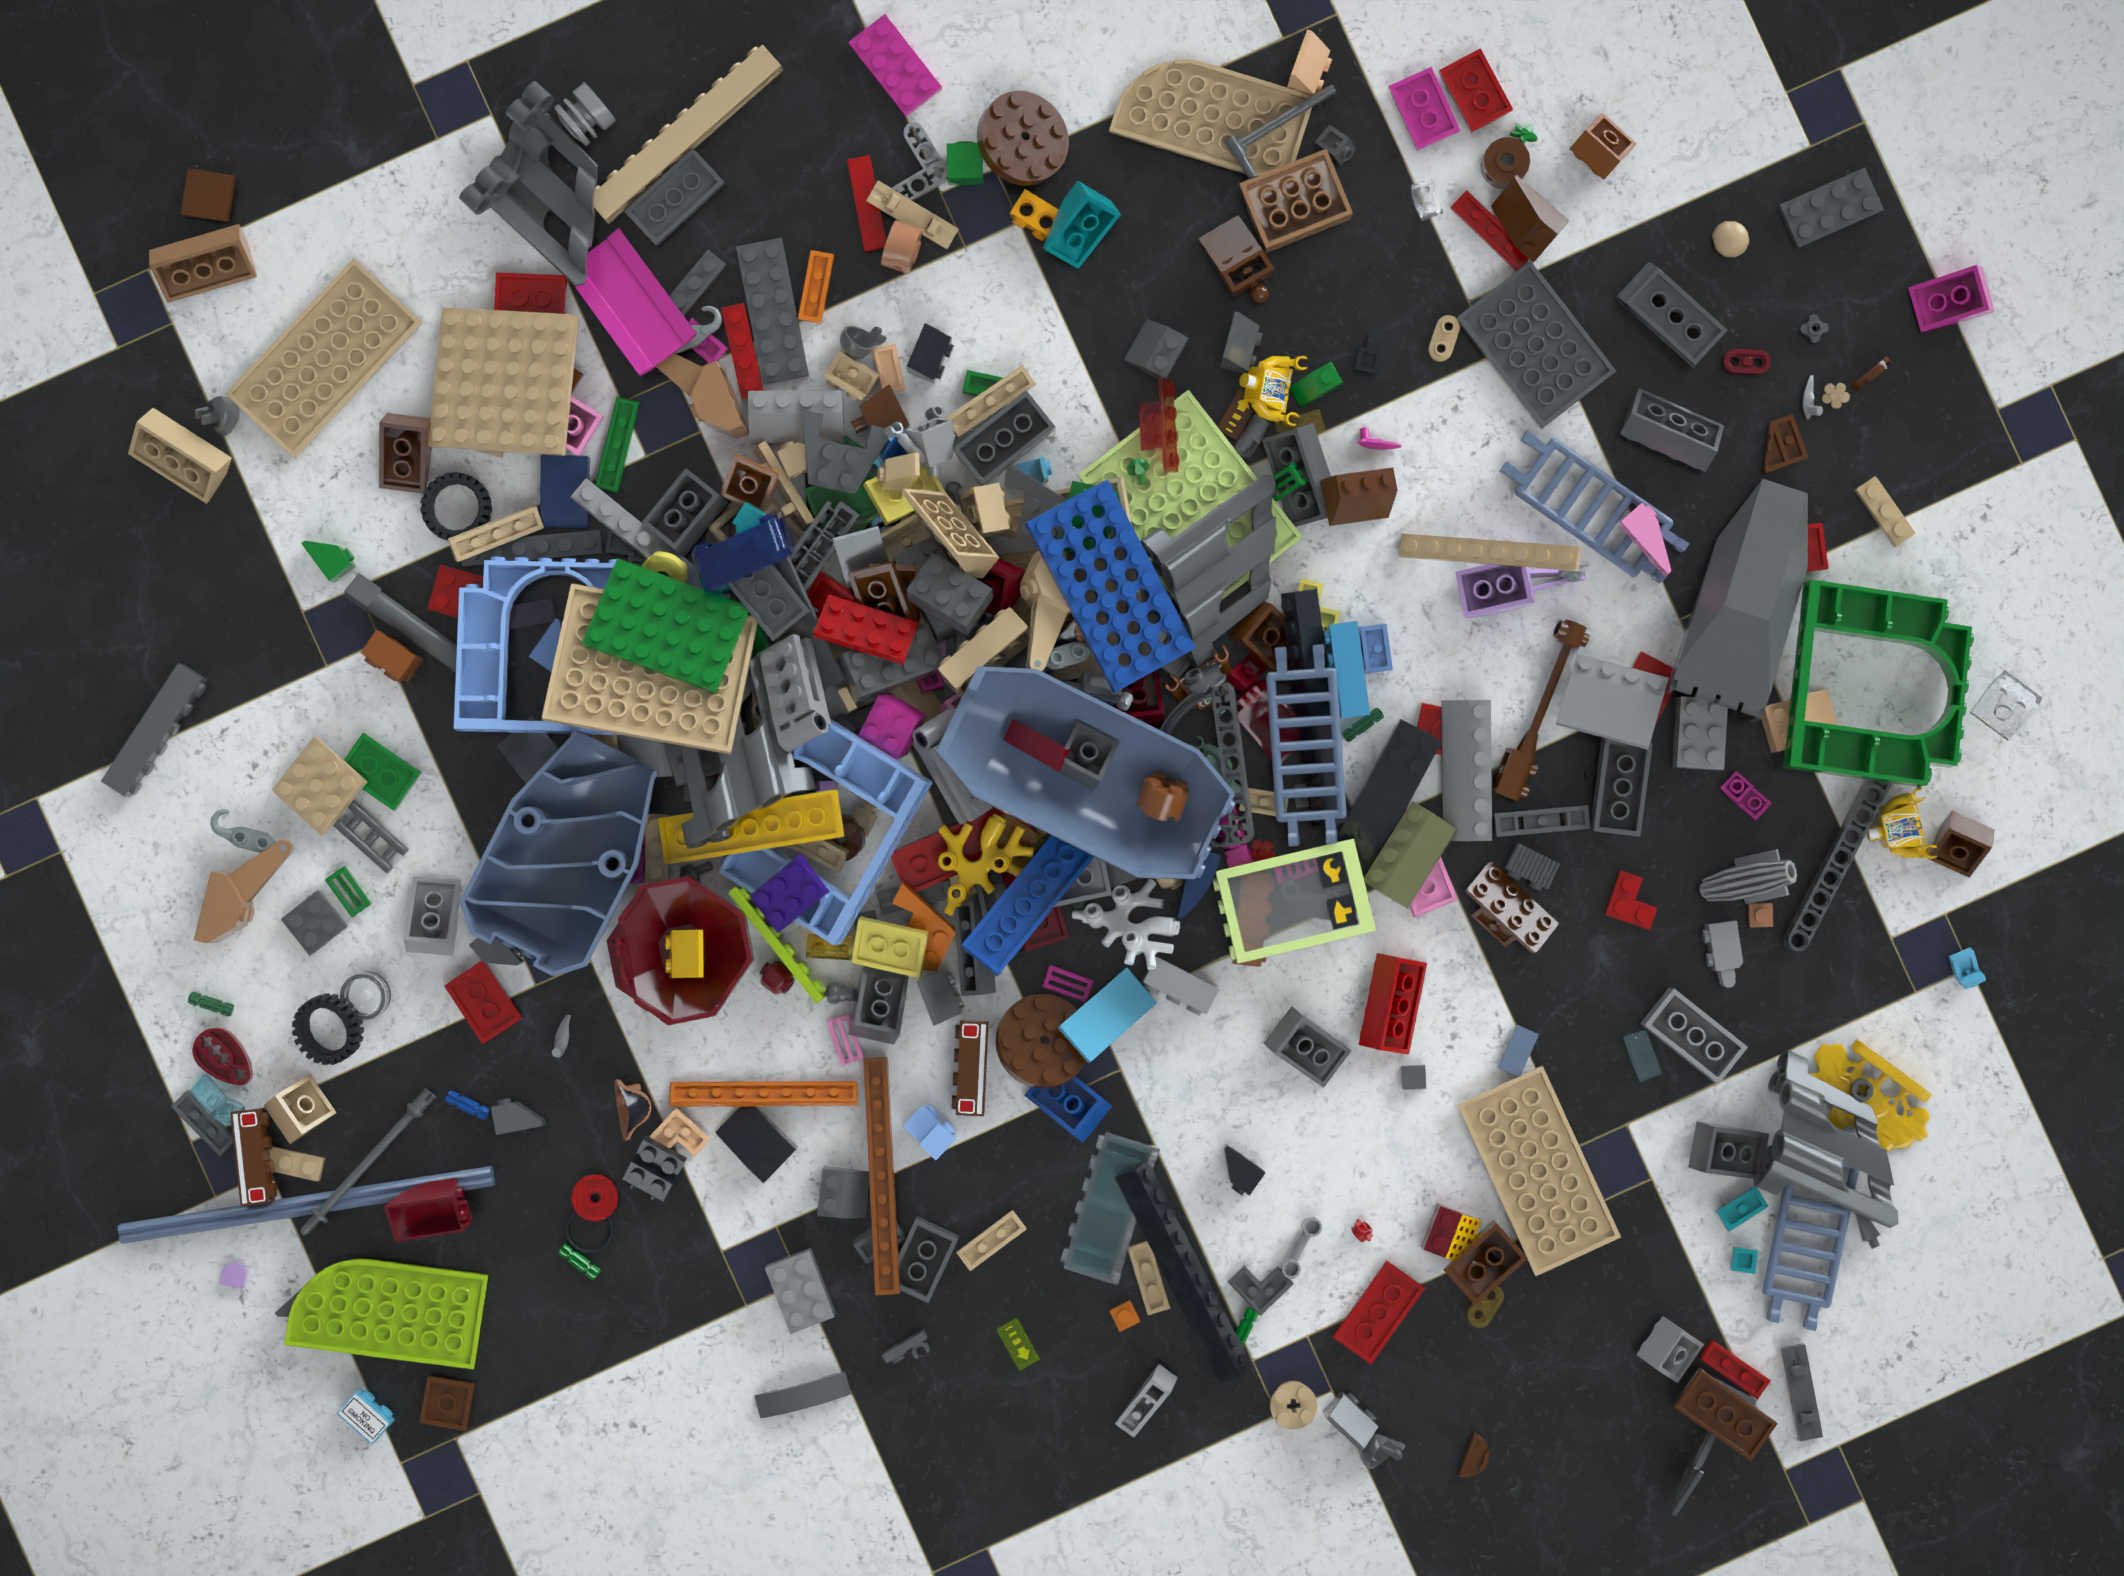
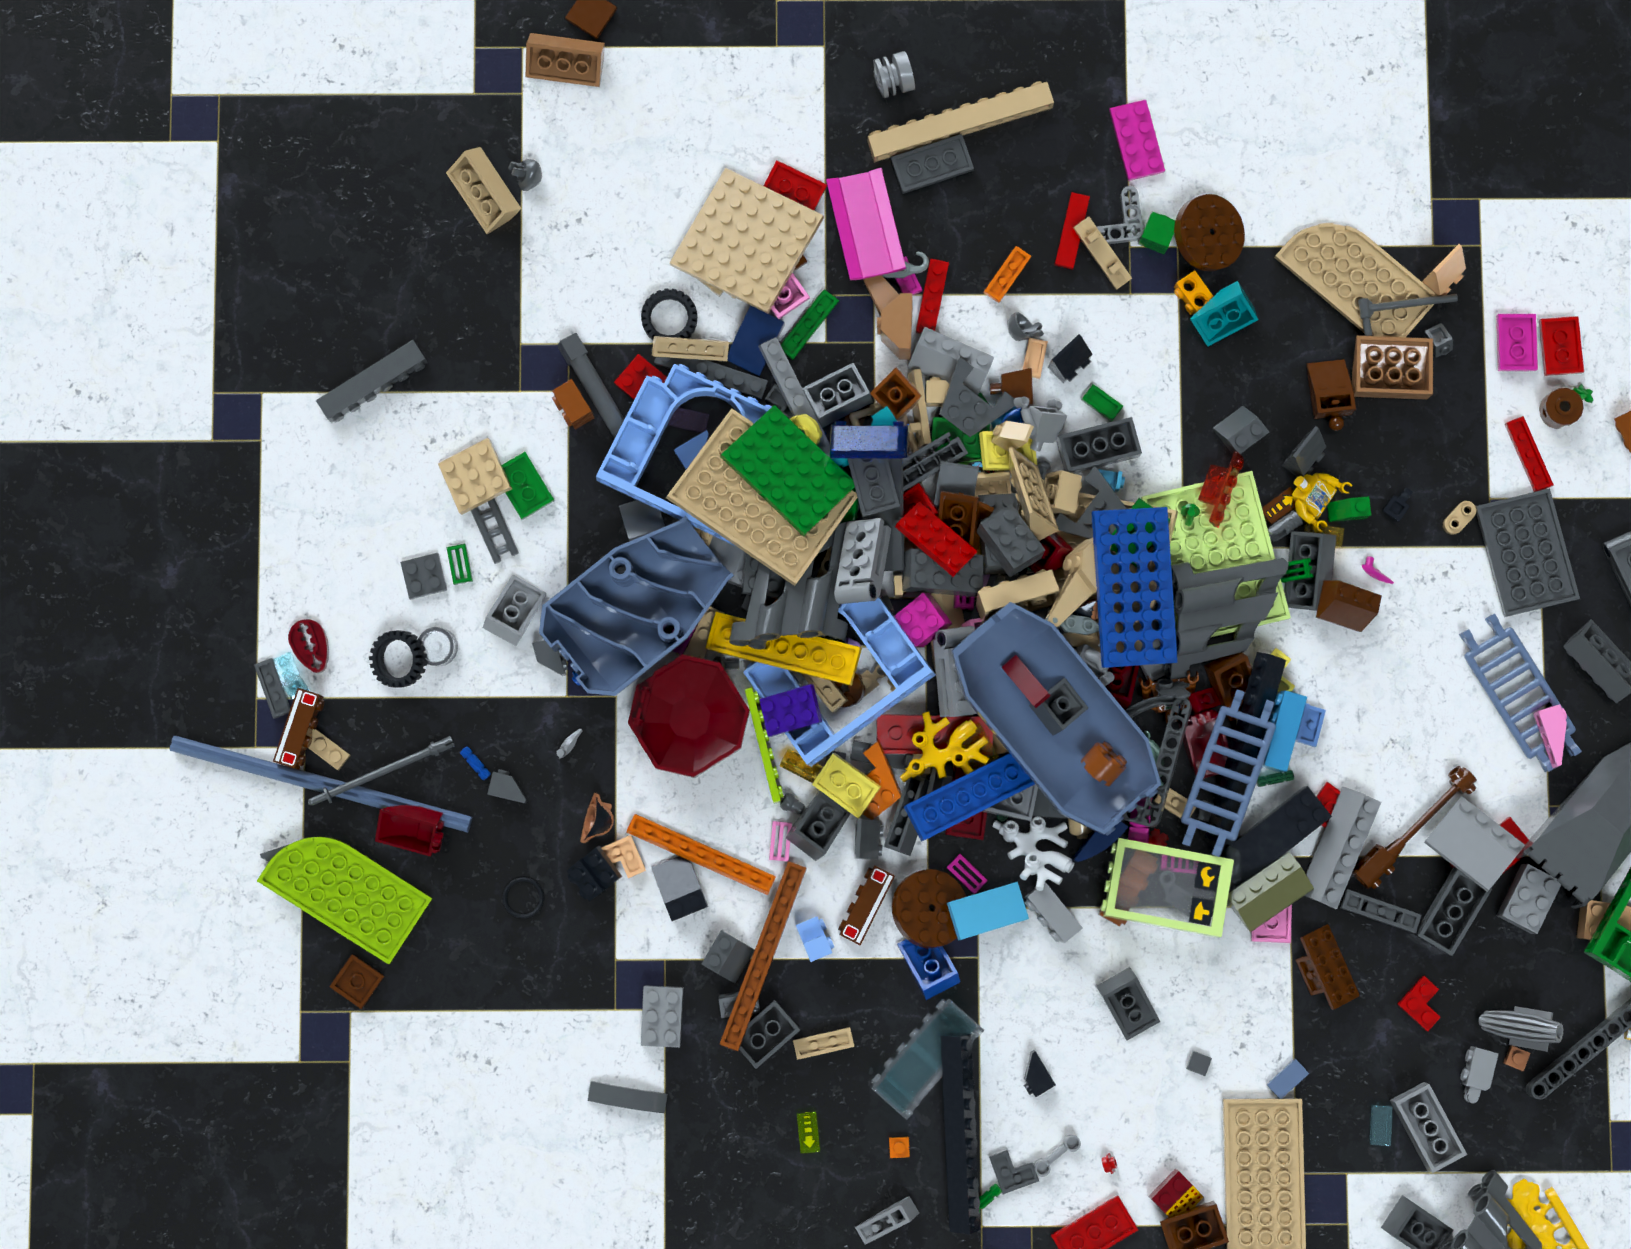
camera: 25 degrees right, 5 degrees down
clear green axle [188,992,235,1017] -> none
medium nougat slope [194,809,294,944] -> none
lavender tile [220,1262,247,1288] -> none
tan plate [225,258,423,459] -> none
tan slope [263,1075,336,1144] -> none
green slope [301,541,356,583] -> none
brick [337,1388,395,1445] -> none
reddish brown slope [379,413,432,494] -> none
red plate [444,961,523,1044] -> none
dark grey panel [459,81,598,286] -> none
green axle [558,1243,600,1280] -> none
red plate [571,1174,619,1222] -> none
yellow slope [665,930,703,978] -> none
dark grey plate [669,250,727,317] -> none
dark grey plate [736,238,809,385] -> none
dark red head [759,960,795,995] -> none
tan bracket [823,350,880,401] -> none
nougat piece [881,220,923,274] -> none
dark grey plate [882,1329,930,1364] -> none
tan plate [946,365,1036,437] -> none
tan tile [1127,1241,1170,1315] -> none
red slope [1358,953,1427,1055] -> none
tan plate [1398,533,1582,571] -> none
clear bracket [1411,179,1443,221] -> none
lavender slope [1455,562,1589,619] -> none
reddish brown slope [1491,175,1569,263] -> none
dark grey brick [1503,843,1560,891] -> none
dark pink slope [1720,771,1771,822] -> none
dark grey bush [1850,1078,1874,1101] -> none

